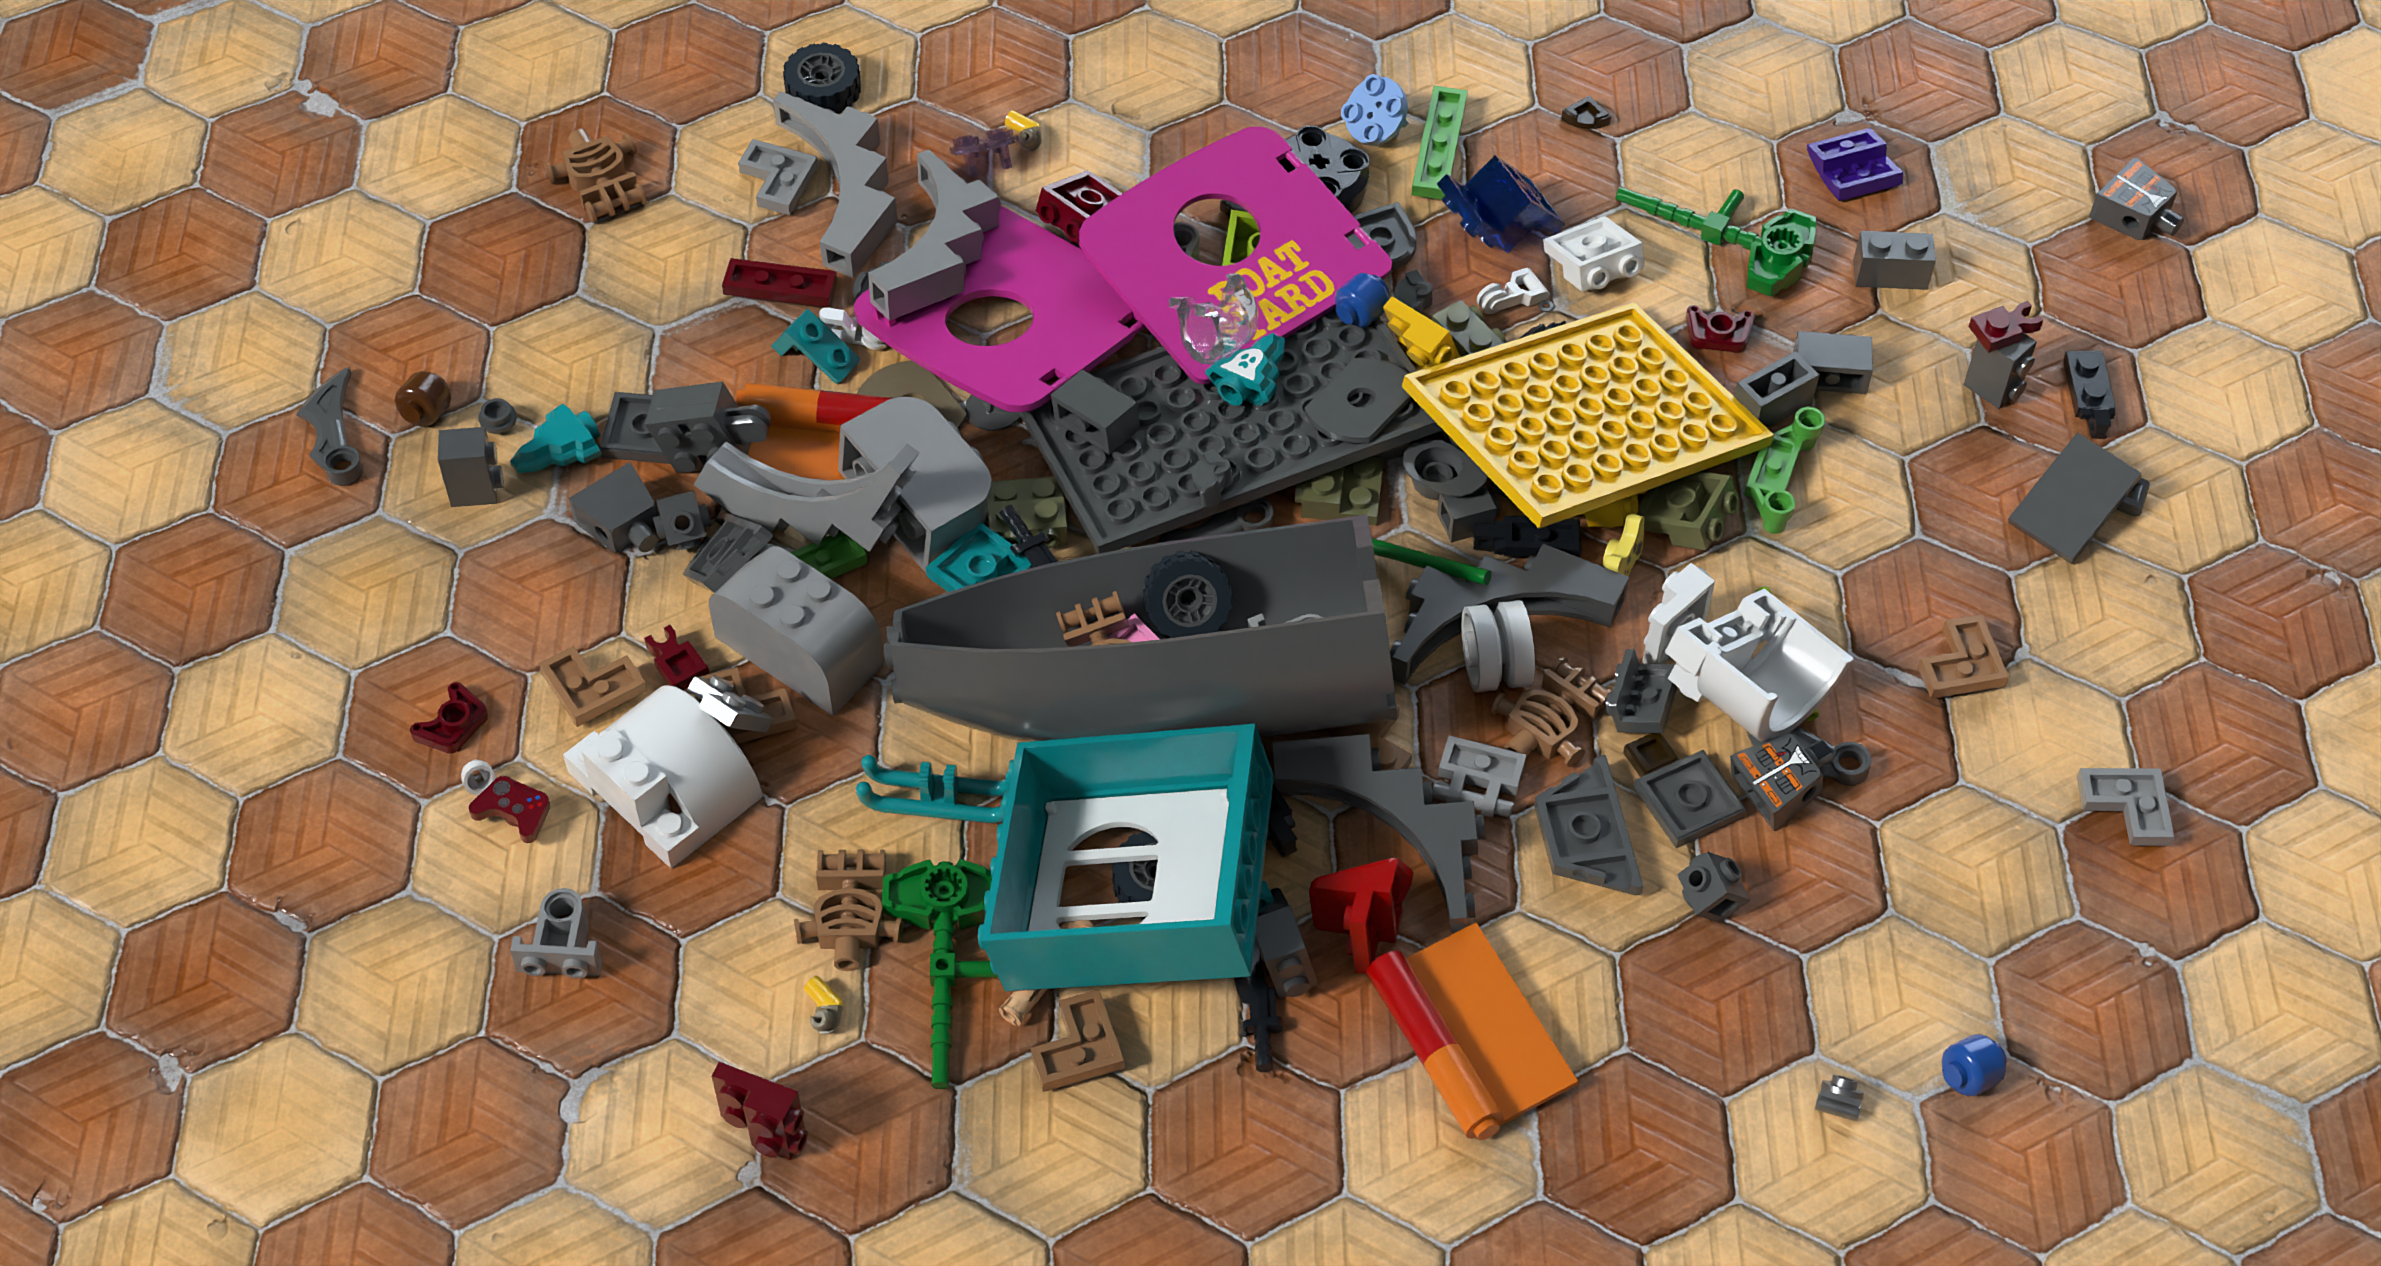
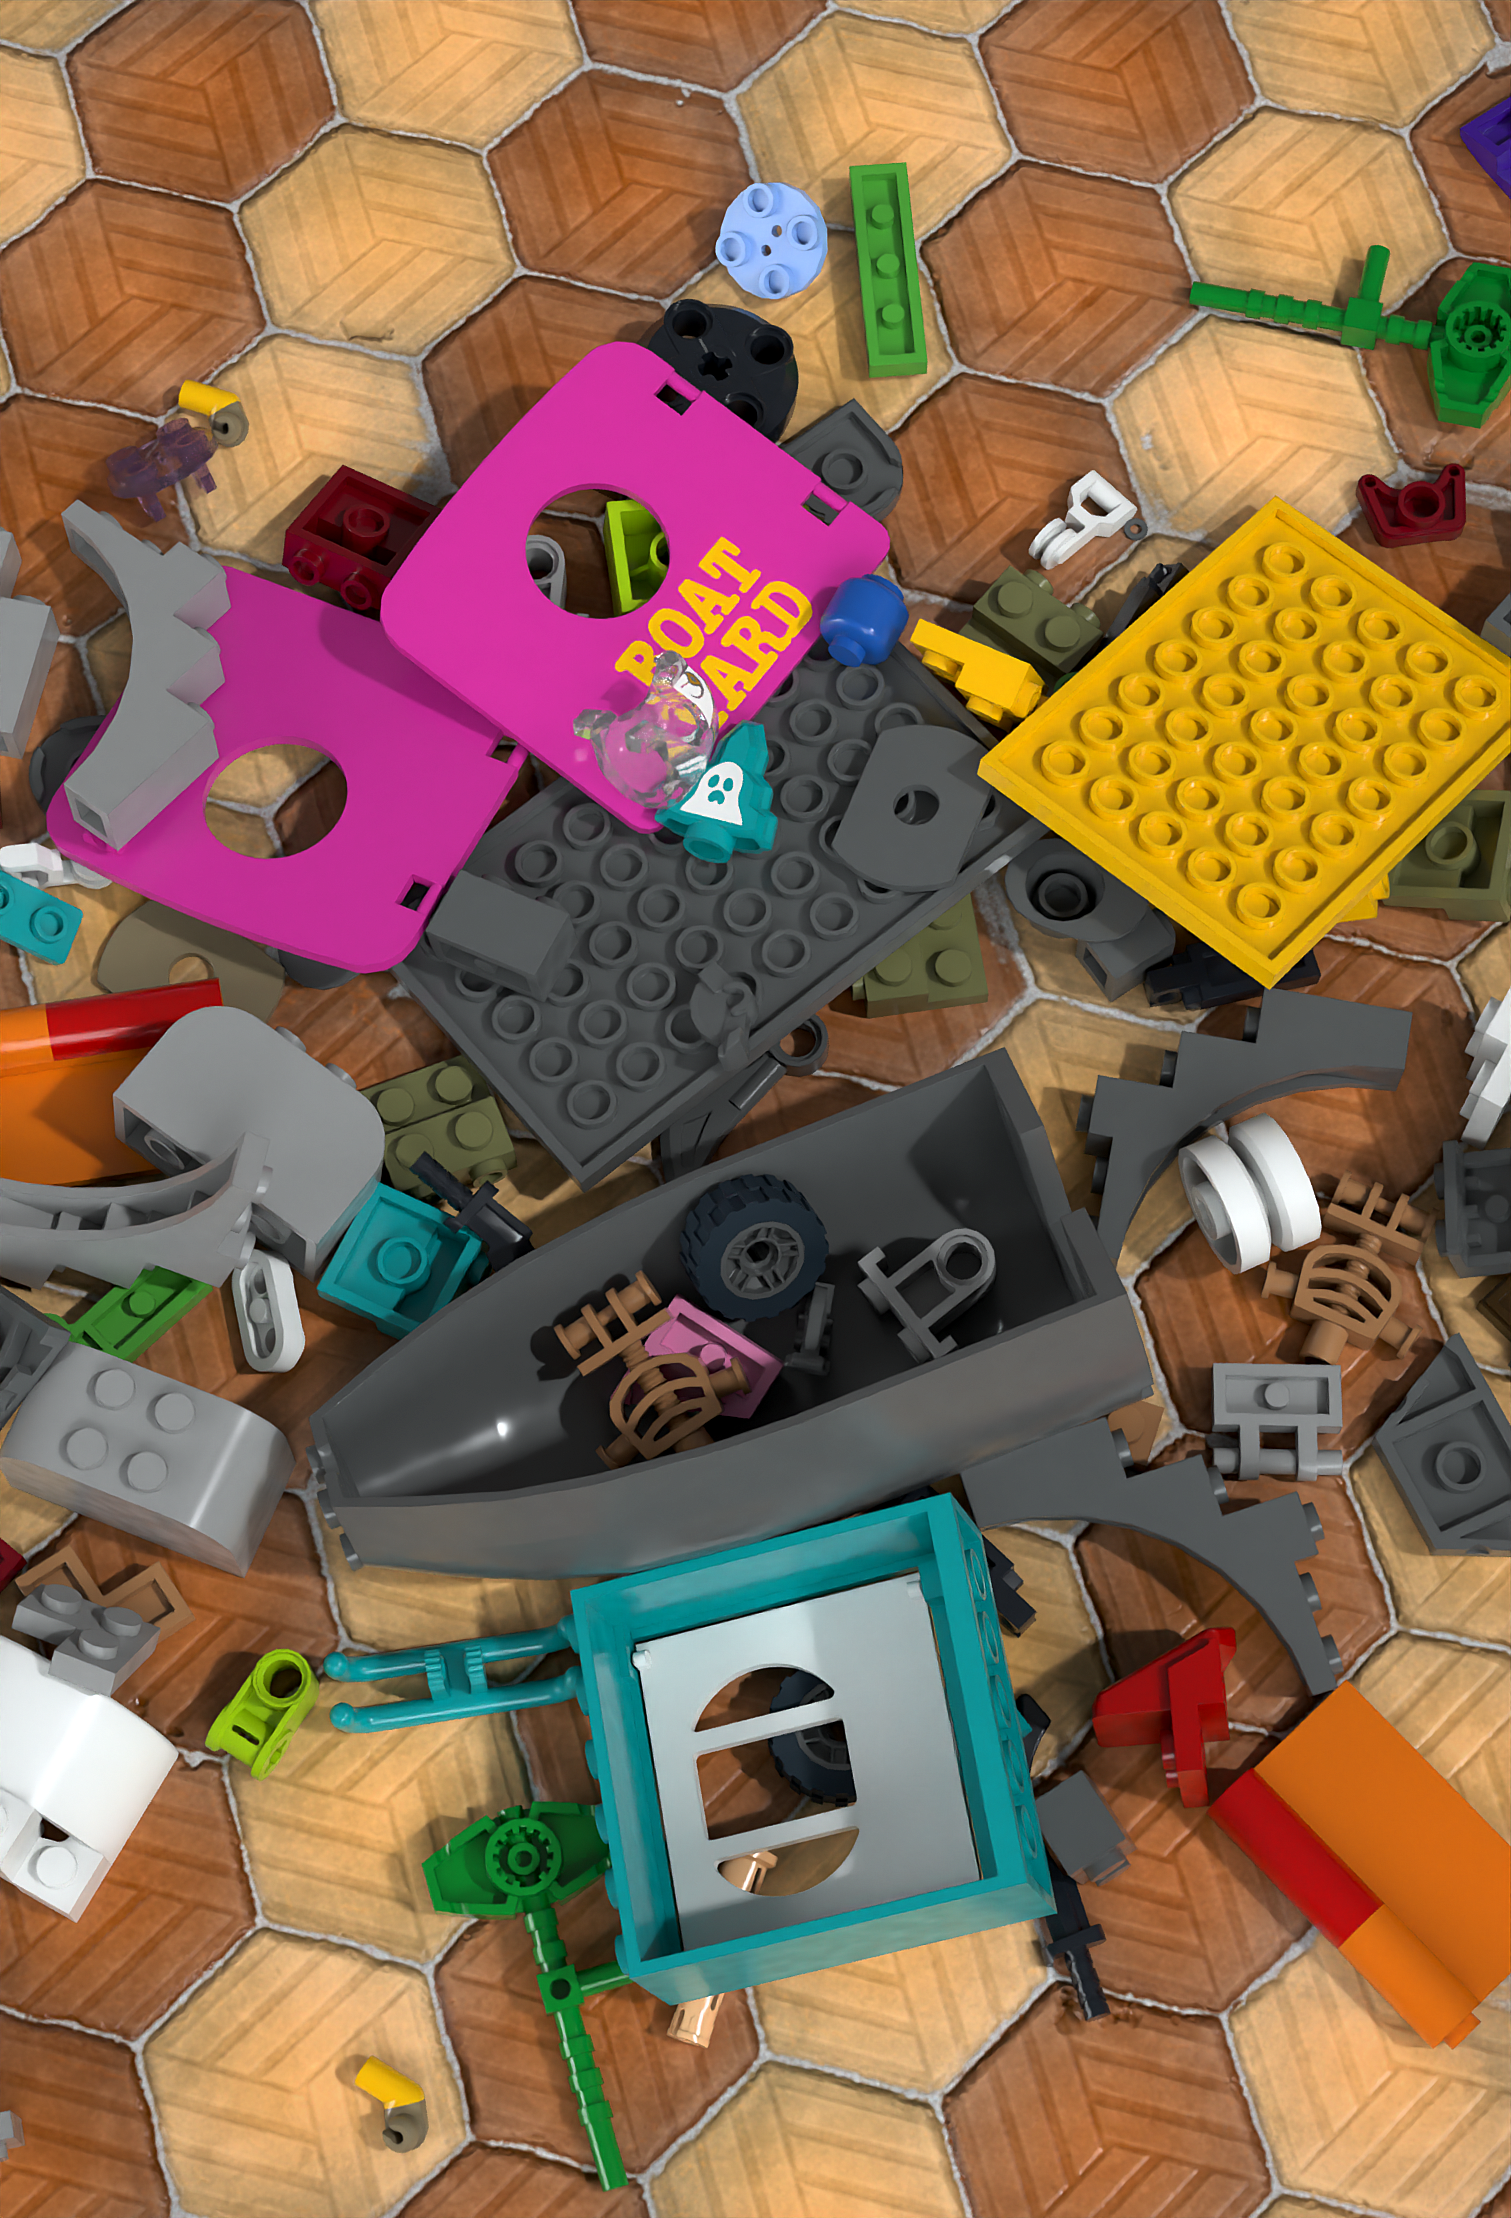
camera: 15 degrees left, 15 degrees up
medium nougat piece [794,849,904,971] -> none
medium nougat plate [1030,989,1125,1092] -> none
green bar [1372,538,1492,585] -> none
dark grey piece [1394,270,1432,313] -> none
clear blue bracket [1437,155,1566,253] -> none
white plate [1543,216,1644,292] -> none
dark brown tile [1561,96,1611,129] -> none
light yellow piece [1603,513,1644,577] -> none
none -> lime piece [205,1649,319,1781]
none -> white plate [232,1249,305,1373]

